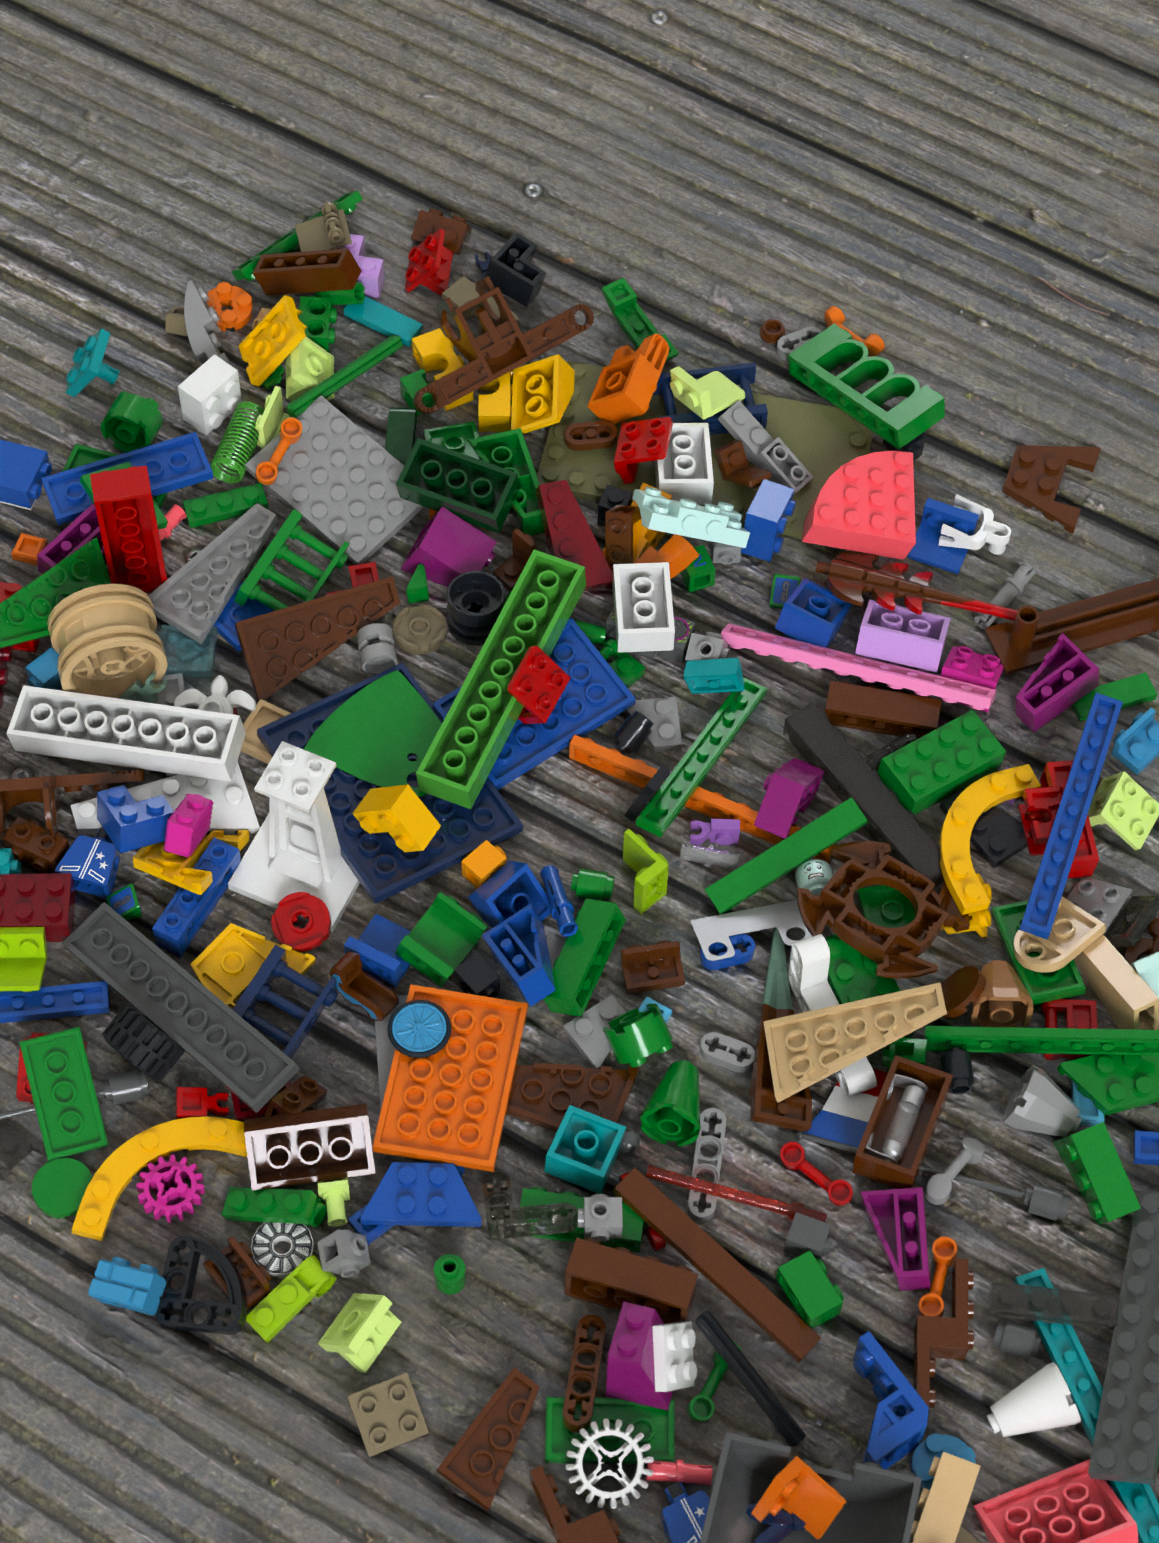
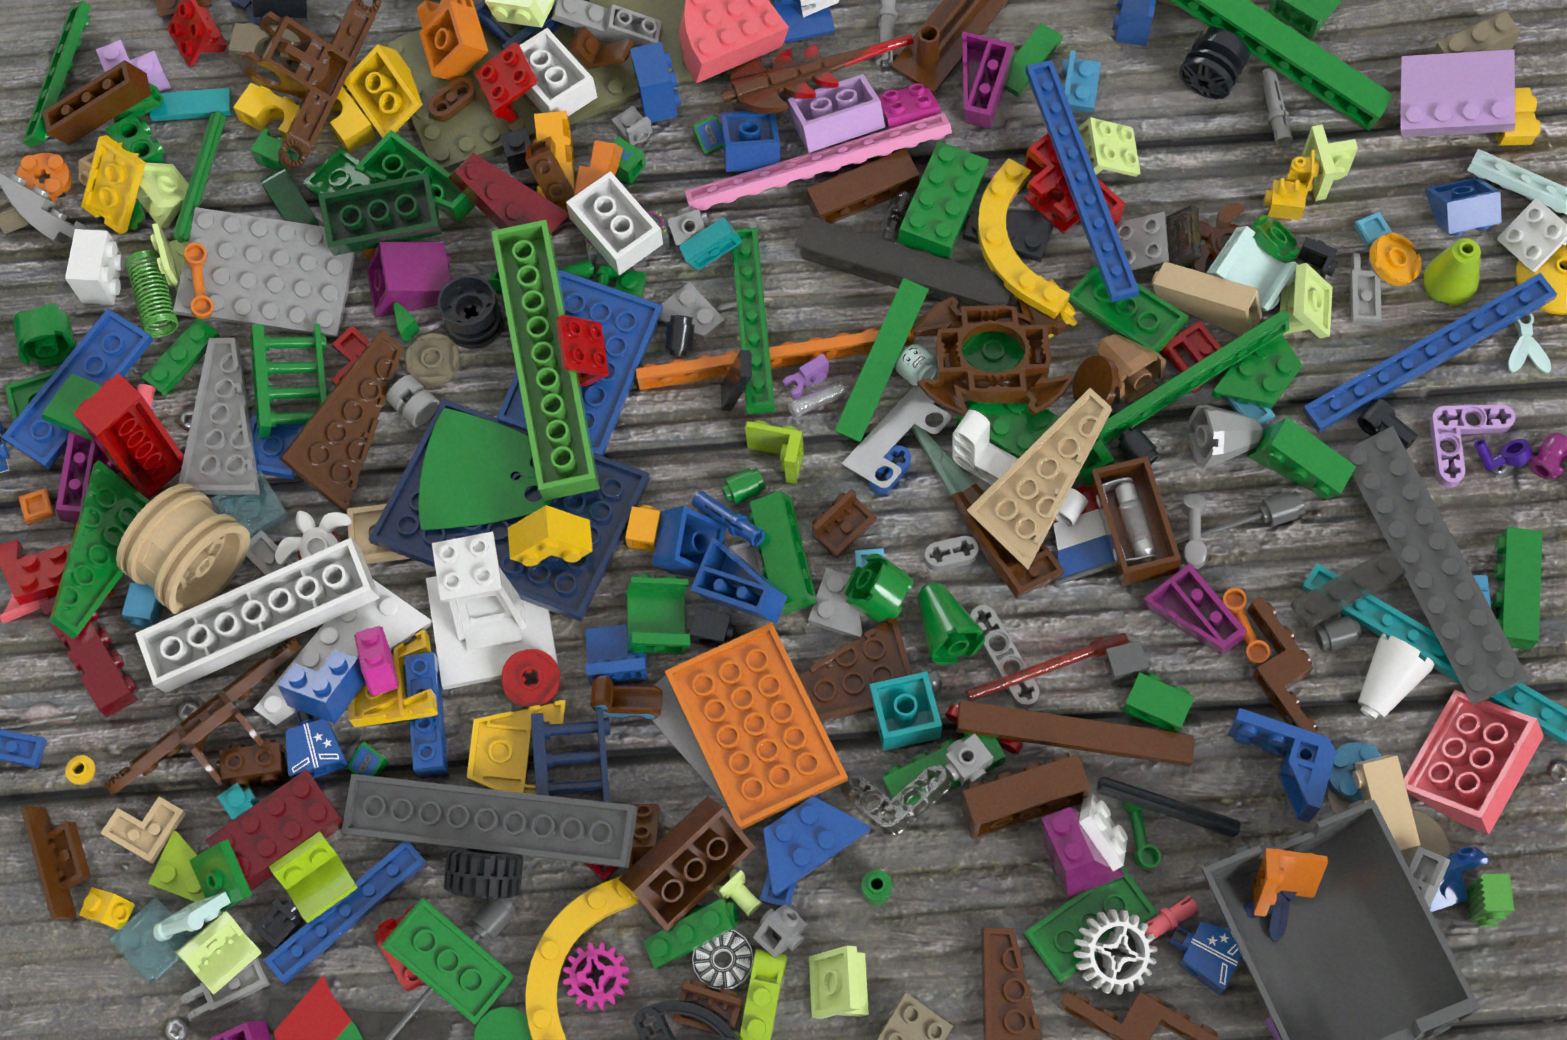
camera: 30 degrees left, 10 degrees up
sand green plate [118,670,168,704] -> none
red plate [176,1087,229,1119] -> none
dark tan hinge [295,201,352,252] -> none
dark azure wheel [387,1000,451,1058] -> none
reddish brown bracket [493,528,536,592] -> none
reddish brown beam [563,1315,606,1433] -> none
light aqua bracket [632,487,750,548] -> none
magenta wedge [754,758,825,839] -> none
red bar [780,1142,853,1206] -> none
tan tile [1014,896,1106,973] -> none

